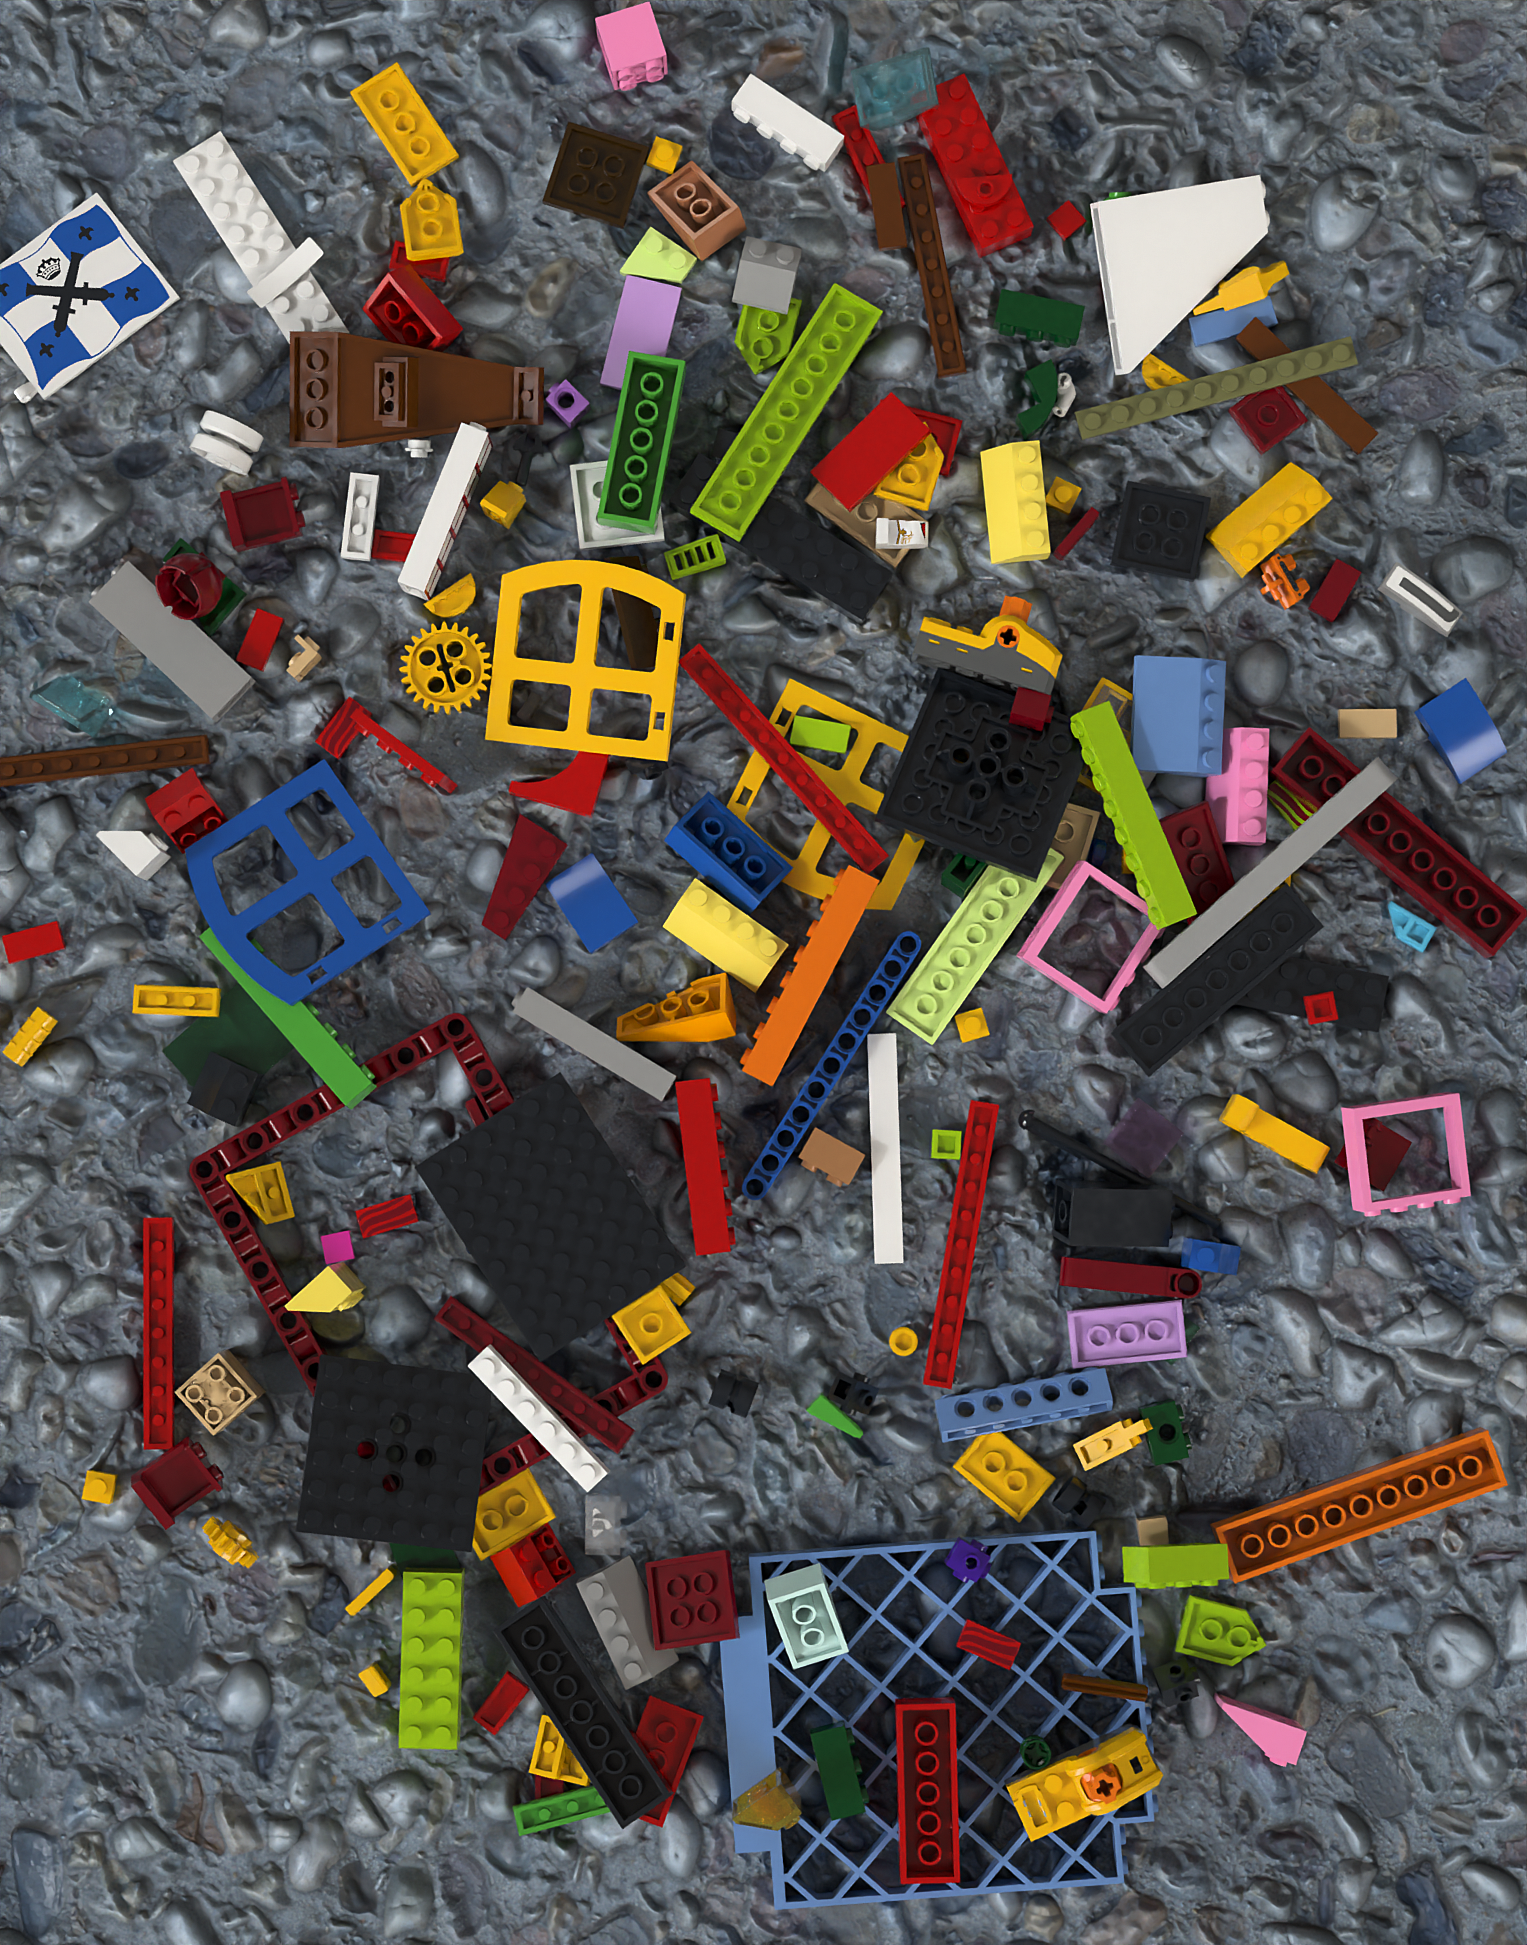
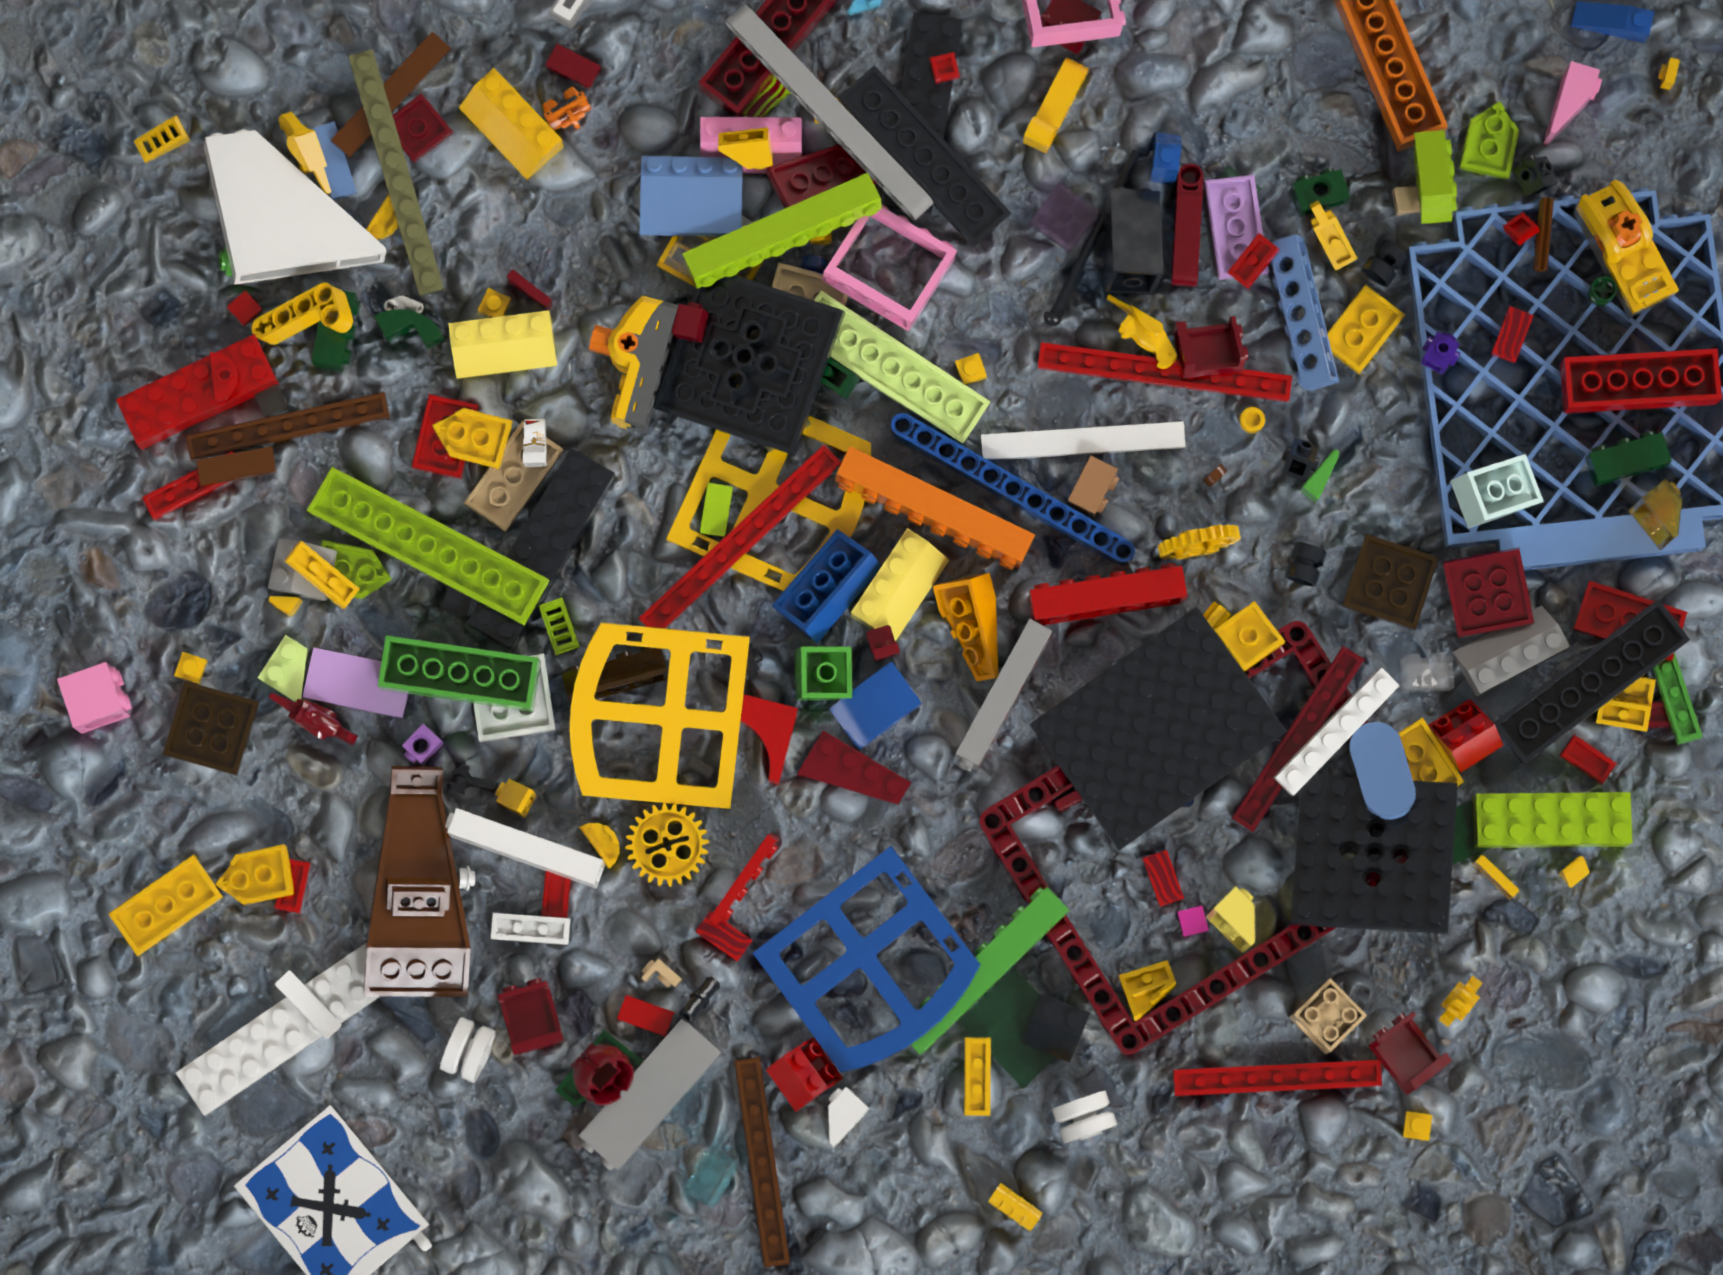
camera: 90 degrees left, 5 degrees down
red tile [2,921,66,964] -> none
red slope [362,264,463,352] -> none
nougat slope [647,160,747,261] -> none
white brick [732,74,844,172] -> none
red tile [810,392,932,512] -> none
clear light blue slope [851,47,939,132] -> none
lime plate [931,1129,962,1160] -> none
black plate [1110,481,1211,582] -> none
tan tile [1338,709,1397,739] -> none
none -> yellow slope [134,115,190,164]
none -> yellow beam [251,282,353,345]
none -> clear smoke tile [254,384,289,418]
none -> yellow slope [268,596,303,617]
none -> dark red animal [269,692,358,746]
none -> yellow tile [284,541,360,609]
none -> black pin [679,976,720,1023]
none -> yellow slope [718,127,773,169]
none -> bright green slope [795,647,852,700]
none -> dark red slope [866,625,900,662]
none -> white wheel [1052,1091,1117,1144]
none -> yellow animal [1107,295,1177,369]
none -> yellow gear [1157,524,1241,560]
none -> dark red panel [1173,316,1248,378]
none -> reddish brown tile [1203,463,1227,487]
none -> red plate [1227,233,1280,289]
none -> dark brown plate [1342,534,1439,631]
none -> medium blue tile [1350,722,1416,820]
none -> red tile [1503,212,1539,246]
none -> blue slope [1571,1,1655,43]
none -> yellow plate [1658,57,1680,90]

